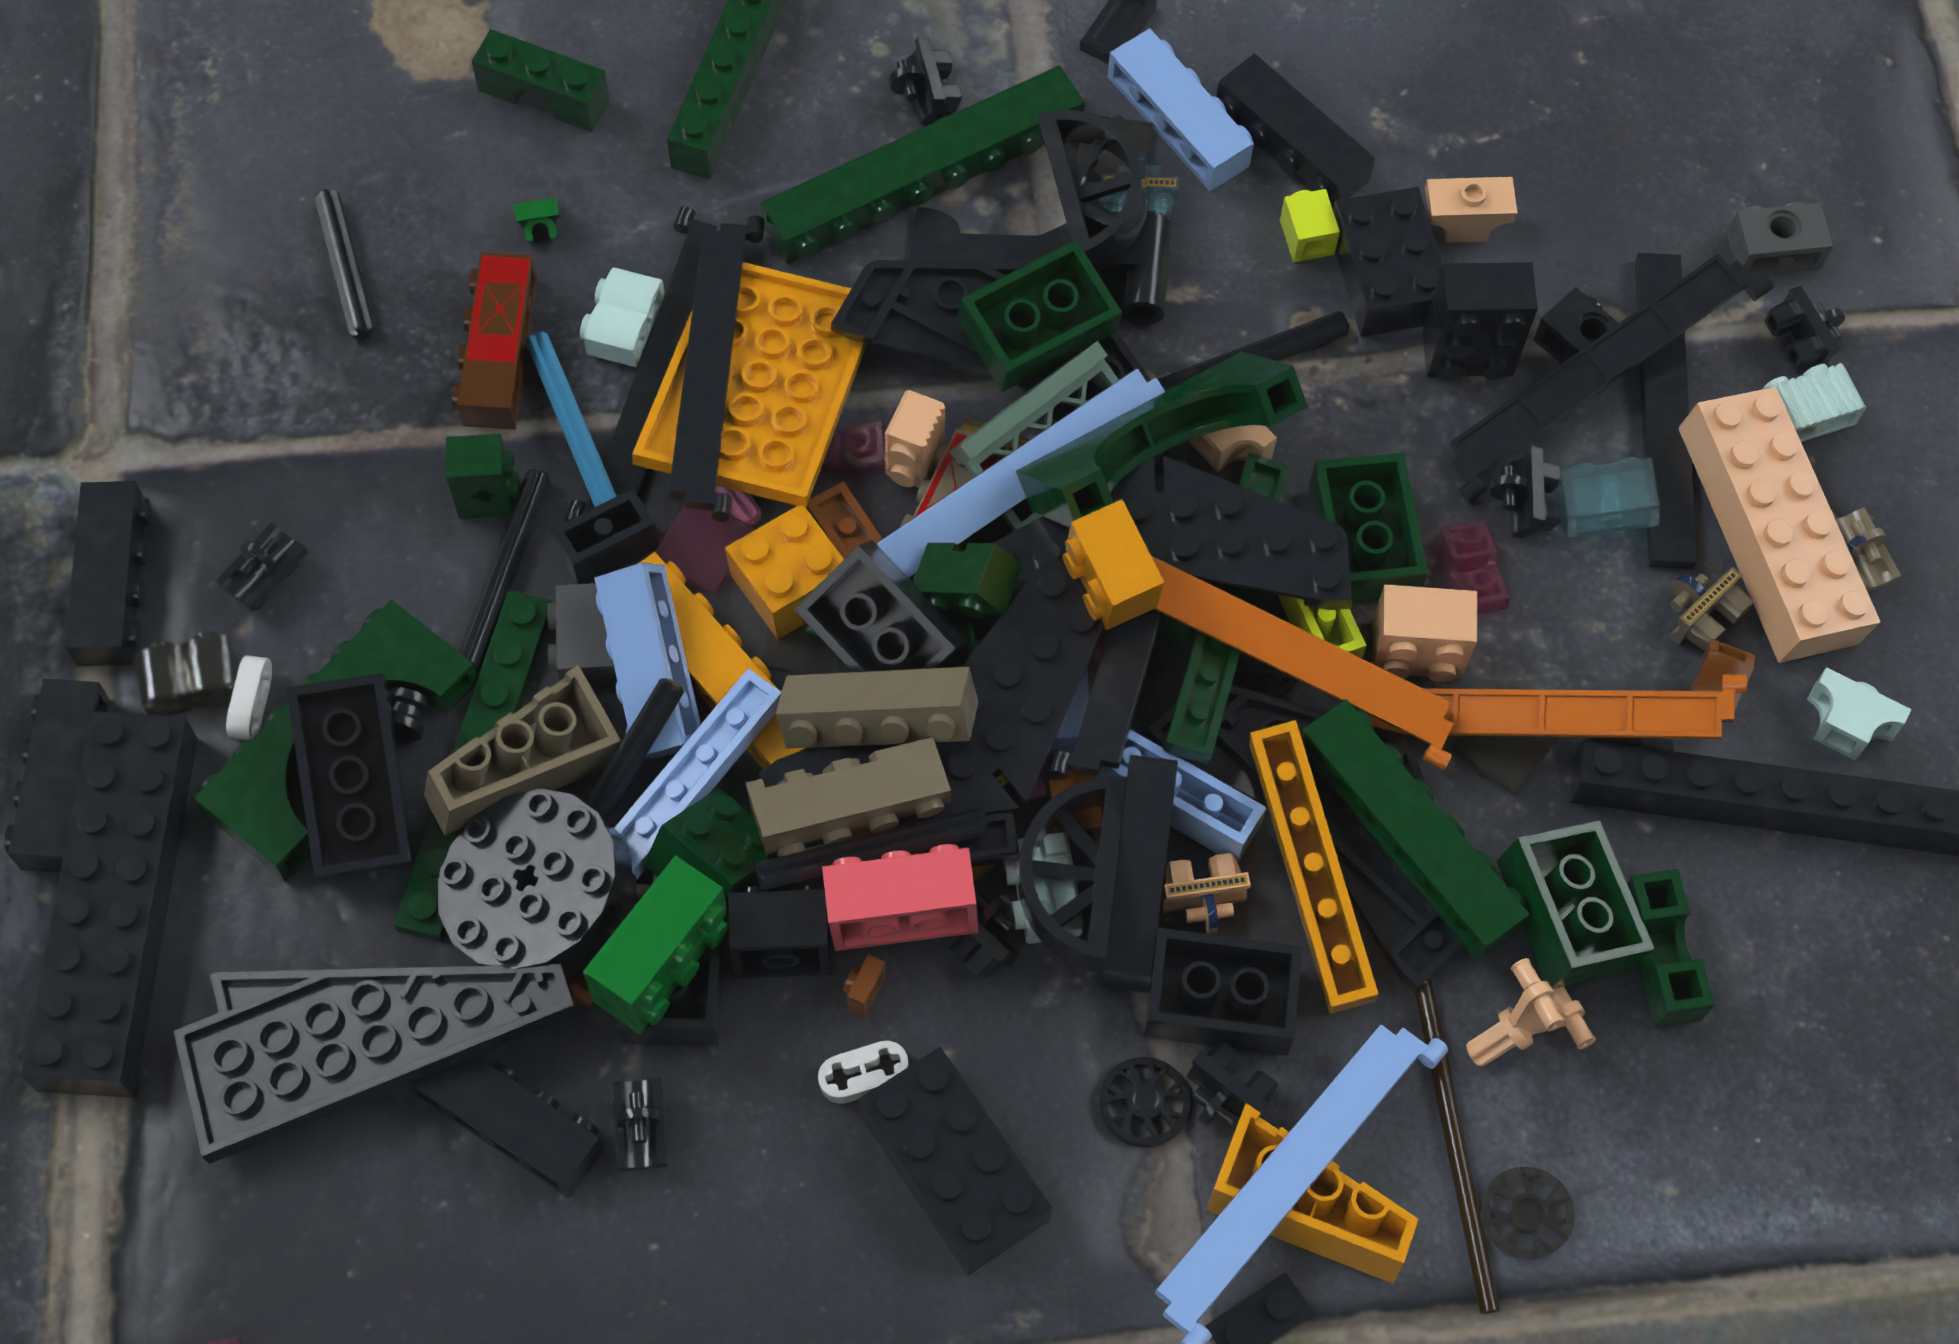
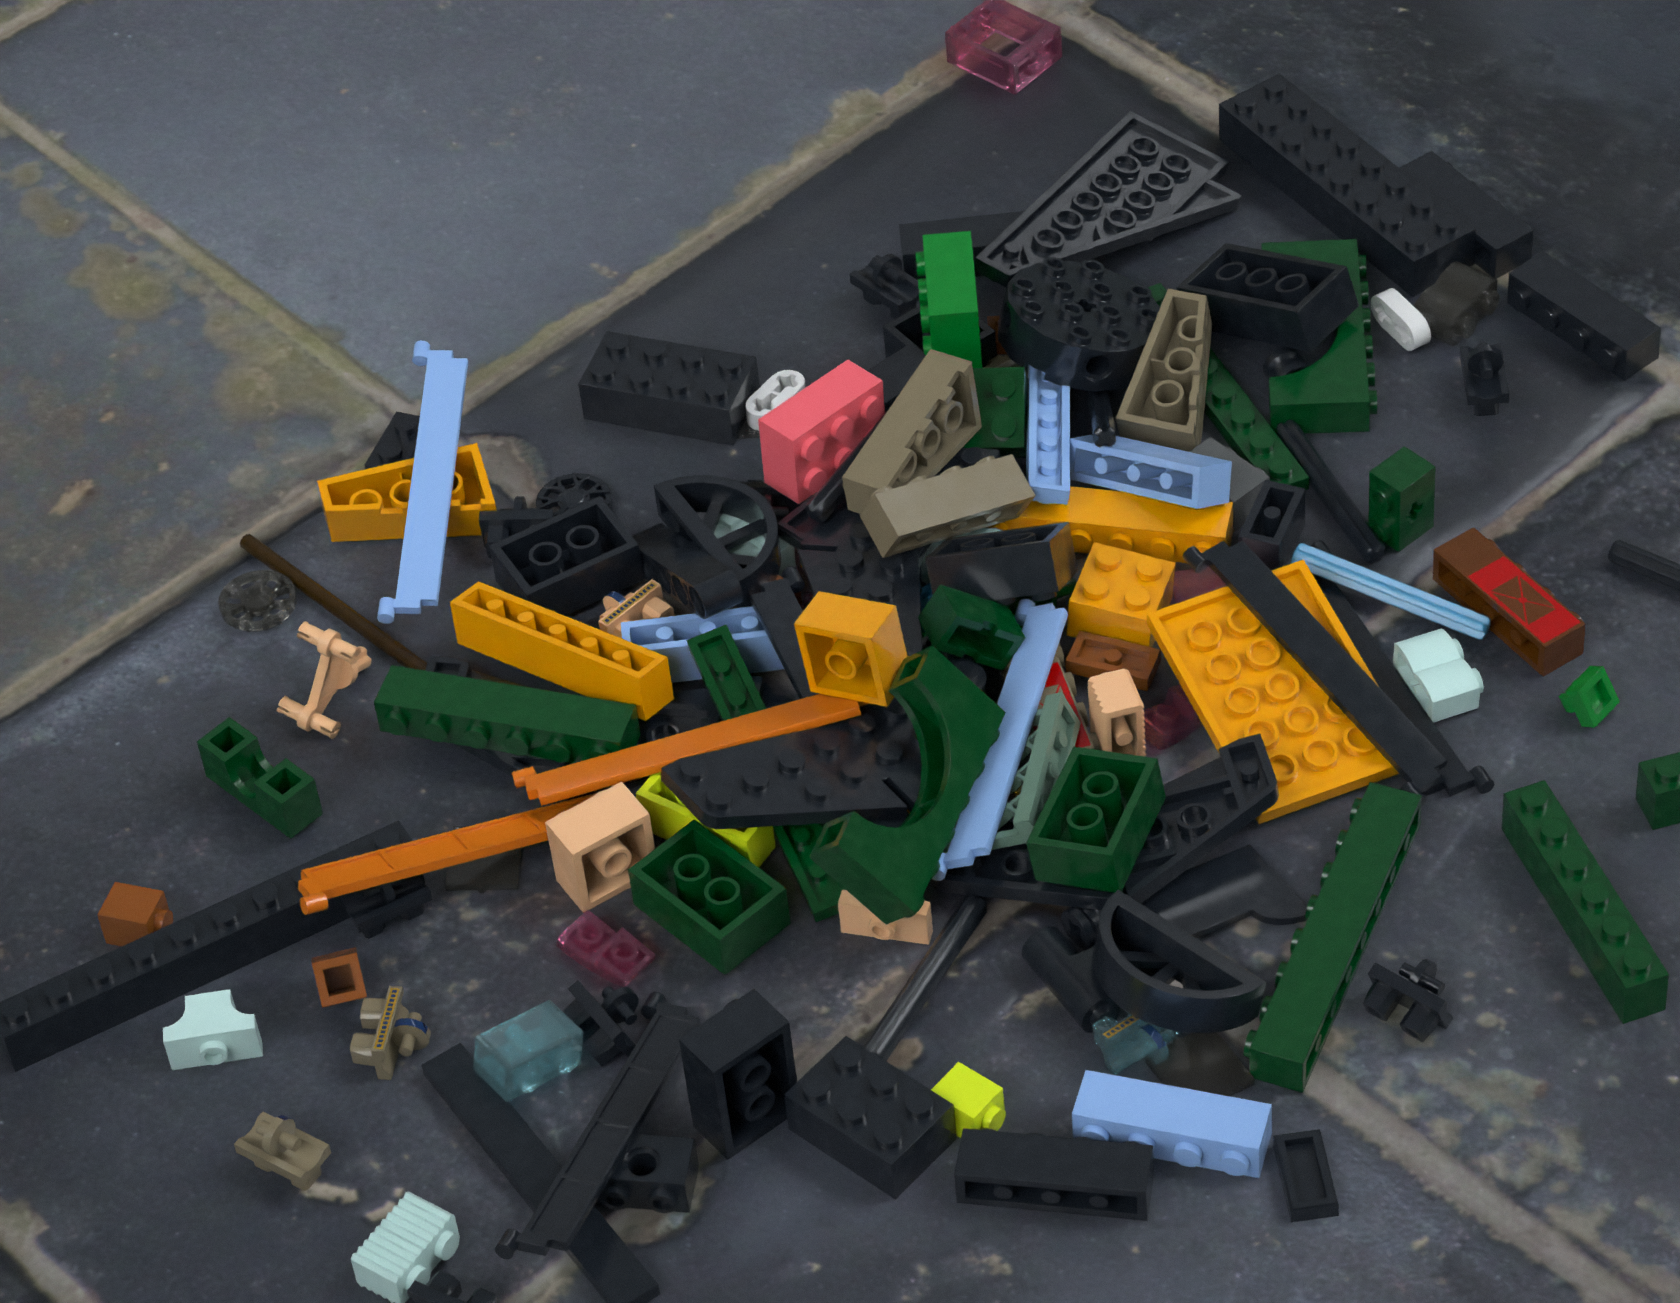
camera: 150 degrees right, 20 degrees down
light nougat brick [1425,177,1518,243] -> none
dark green brick [1496,820,1655,989] -> none
light nougat brick [1678,387,1881,663] -> none
none -> dark orange brick [97,882,173,946]

